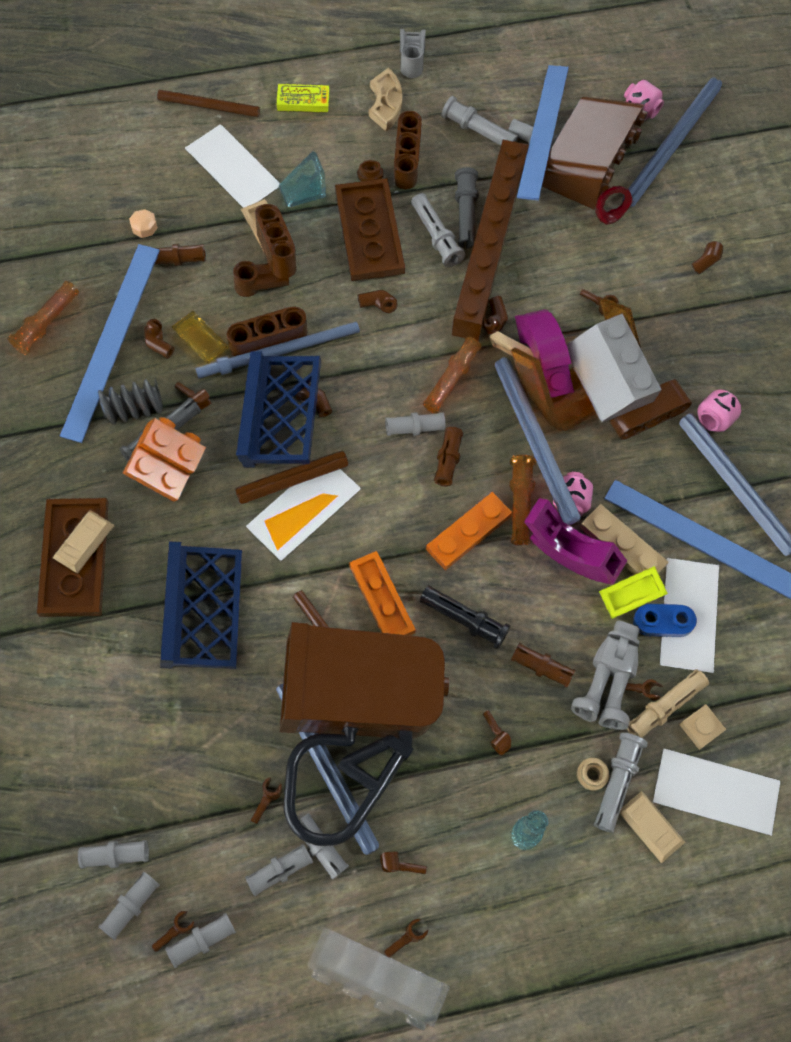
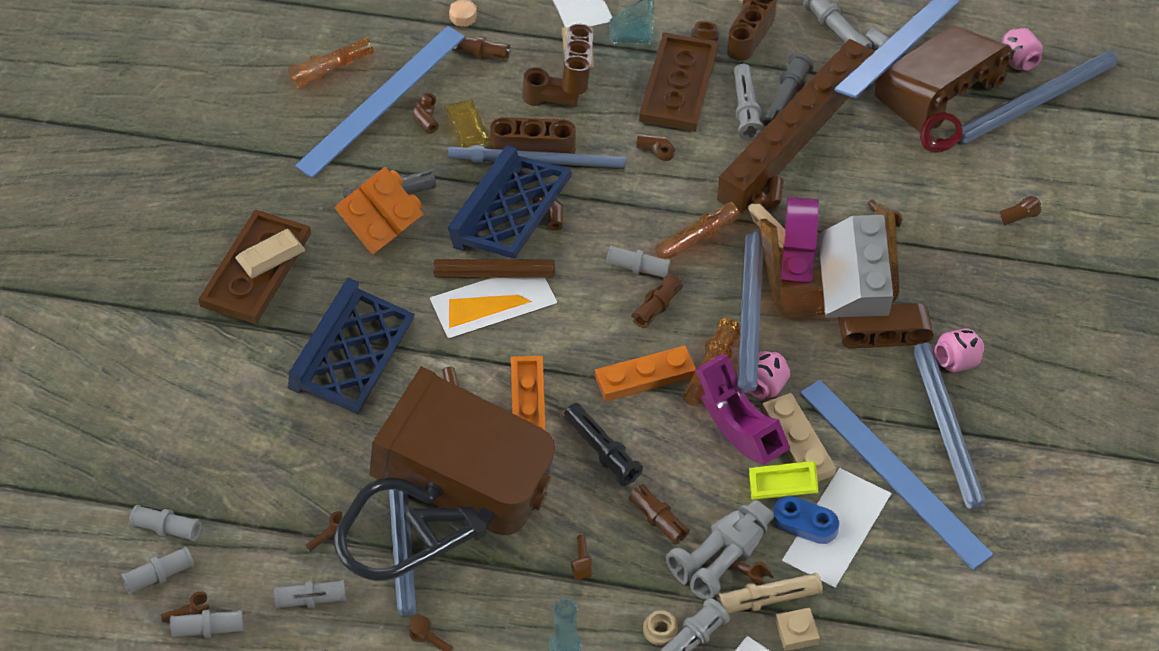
camera: 25 degrees right, 15 degrees down
dark grey piece [98,377,163,425] -> none
reddish brown hand [175,382,212,410] -> none
light grey pin [300,813,349,880] -> none

